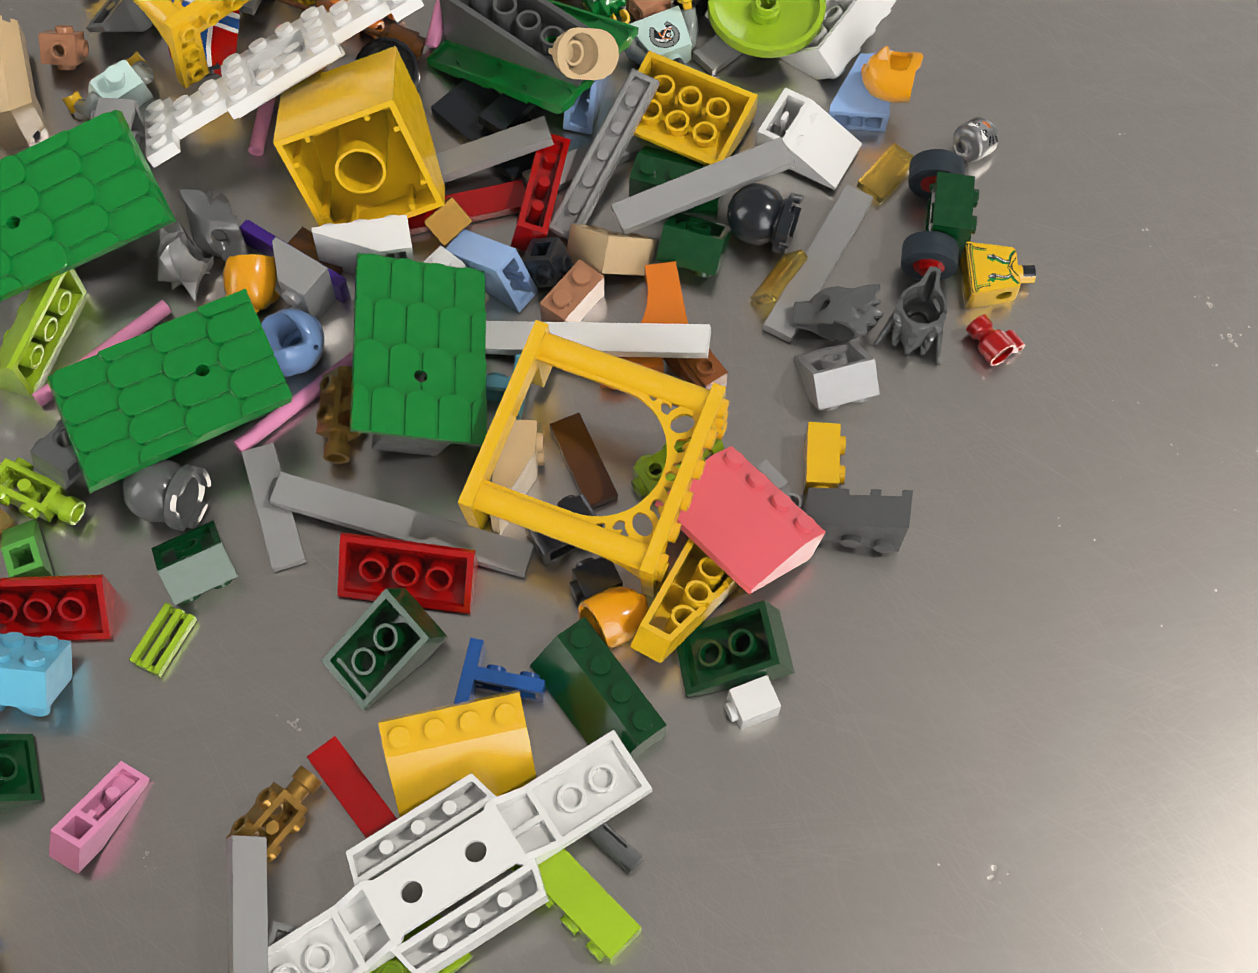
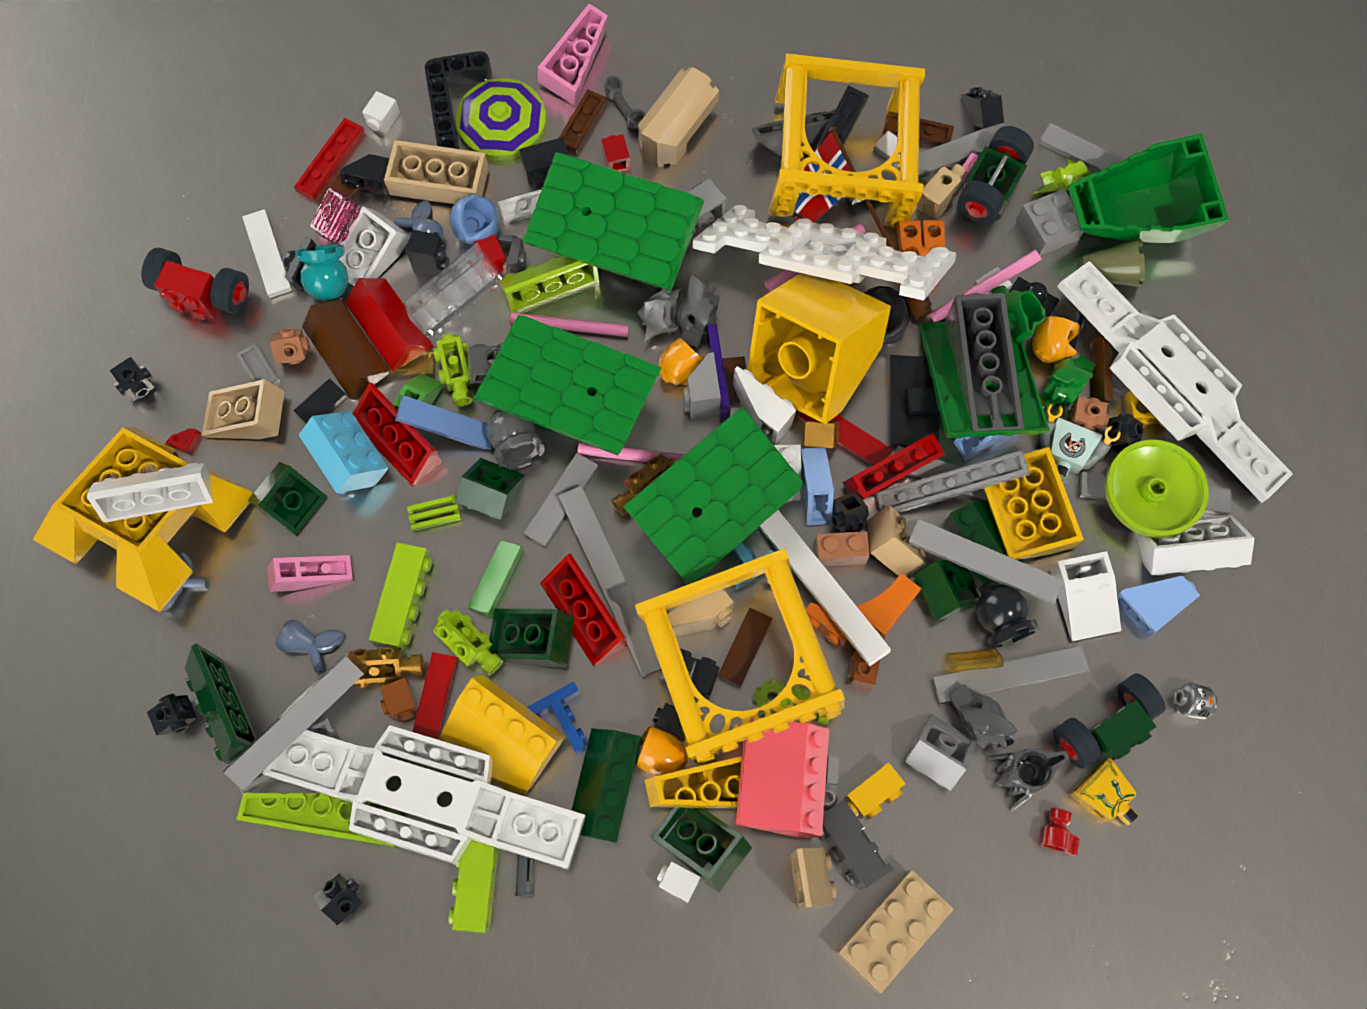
camera: 50 degrees right, 5 degrees up
nougat brick [38,25,89,70] -> none
light aqua torso [62,51,154,118] -> none
medium blue piece [261,308,325,377] -> none
light grey tile [436,116,554,183] -> none
tan piece [548,27,619,80] -> none
clear yellow tile [857,143,914,204] -> none
light orange piece [861,45,924,103] -> none
none -> sand blue piece [276,620,345,673]
none -> lime brick [368,542,432,651]
none -> dark orange brick [380,678,418,722]
none -> medium blue tile [395,395,492,451]
none -> lime brick [433,609,503,676]
none -> bright green slope [467,541,524,618]
none -> tan slope [790,848,837,909]
none -> tan brick [835,870,954,994]

